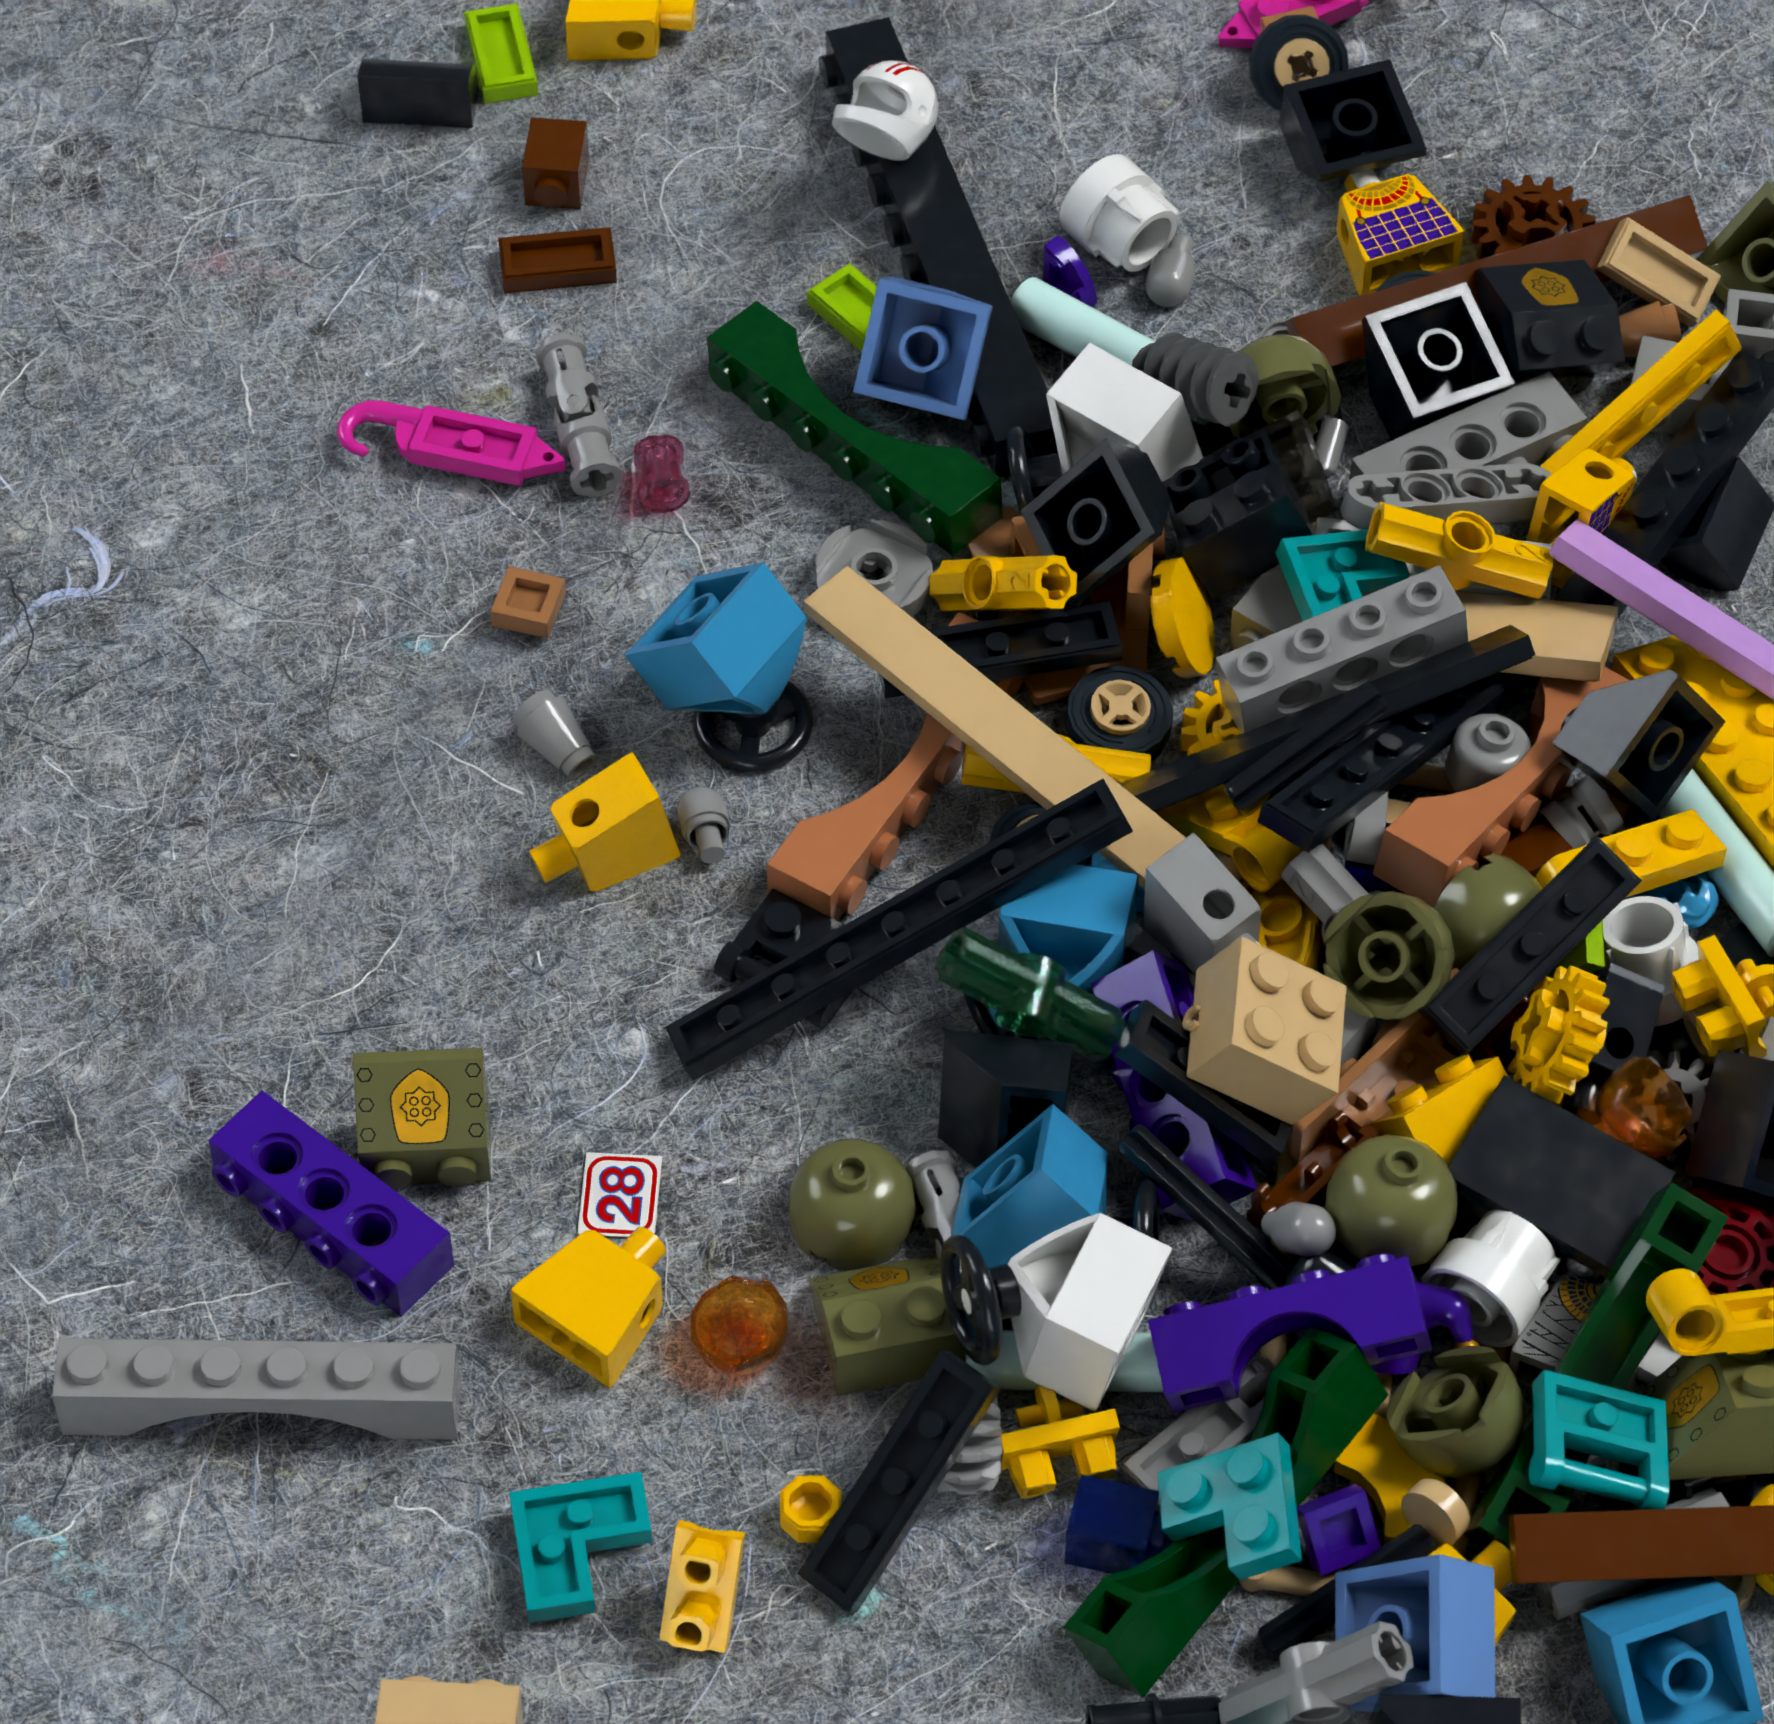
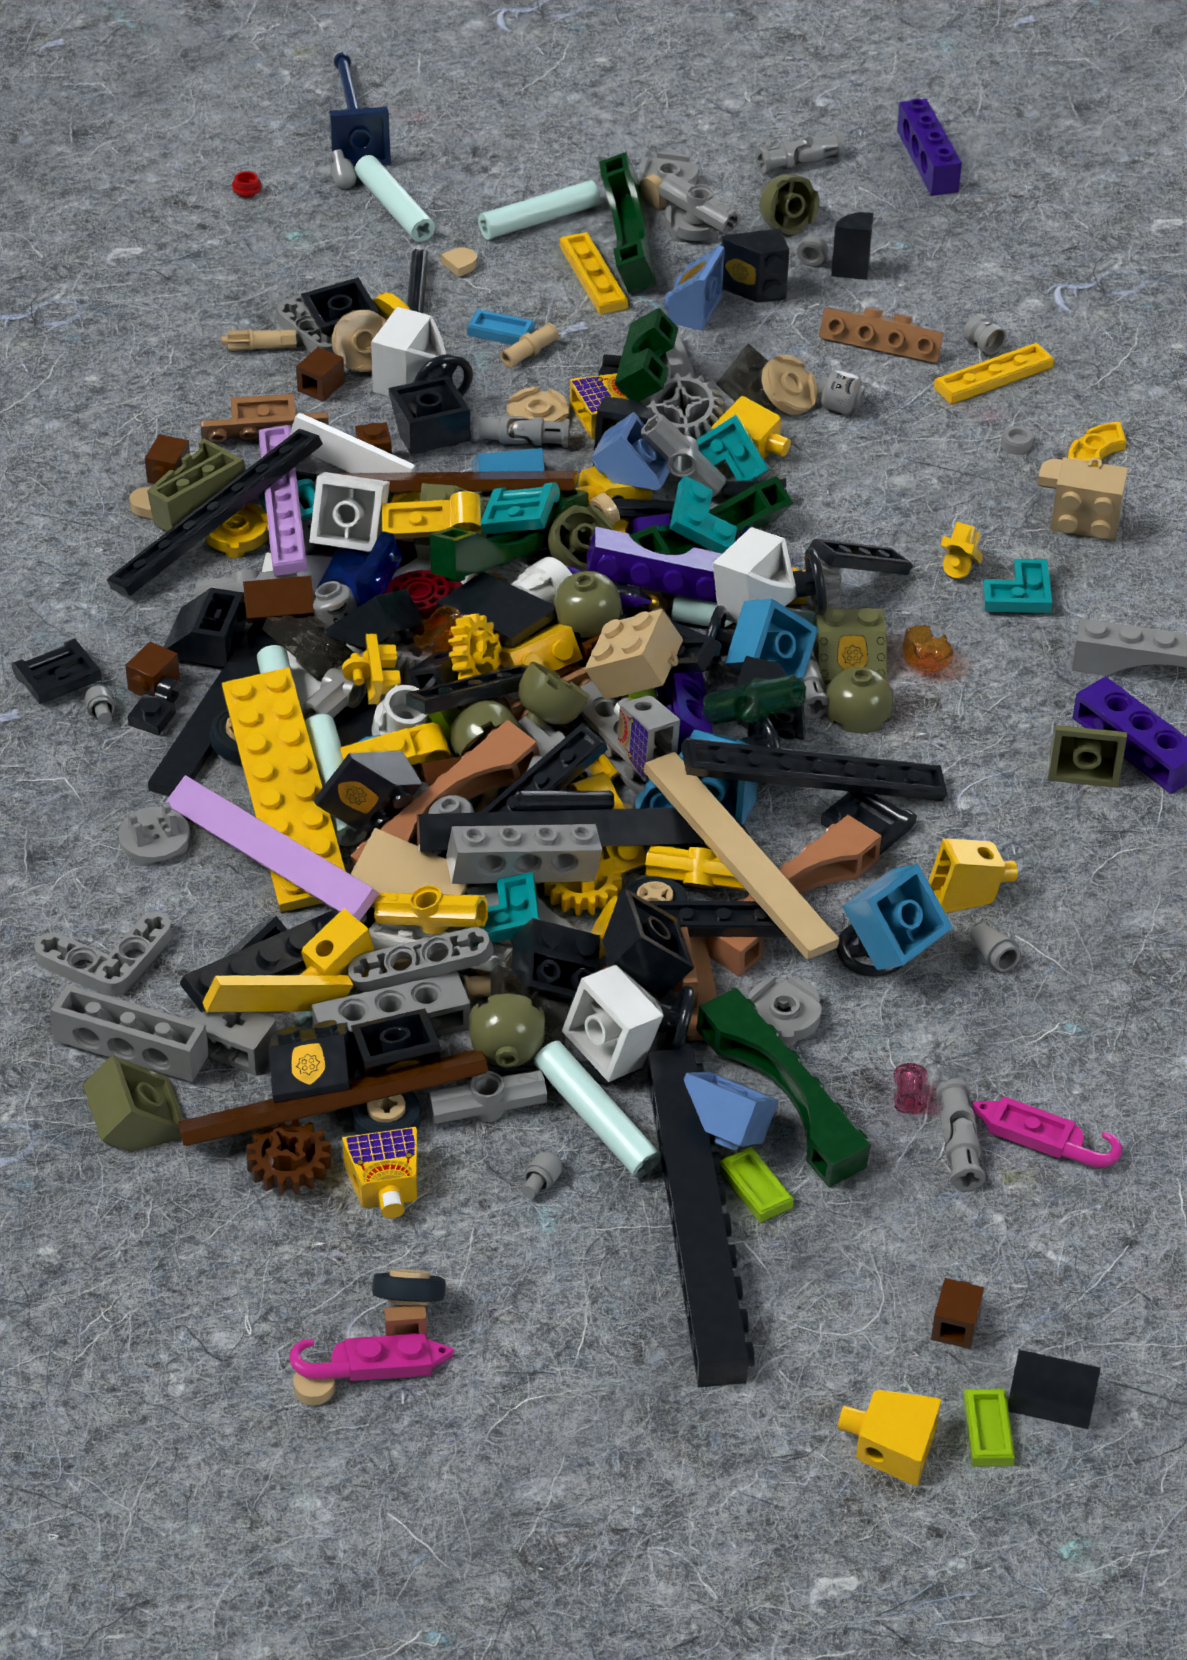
camera: 170 degrees left, 10 degrees down
medium nougat plate [490,566,566,639] -> none
reddish brown tile [498,227,617,293] -> none
yellow torso [511,1227,666,1389] -> none
sticker [577,1152,662,1237] -> none
yellow tile [780,1475,842,1543] -> none
white helmet [832,61,939,161] -> none
yellow piece [929,555,1077,613] -> none
dark purple tile [1043,235,1097,307] -> none
white piece [1059,154,1179,272] -> none
dark grey piece [1132,333,1259,427] -> none
light grey cylinder [1261,1202,1336,1257] -> none
black slope [1279,59,1427,182] -> none
tan tile [1596,217,1721,327] -> none
medium nougat cone [1619,301,1682,357] -> none

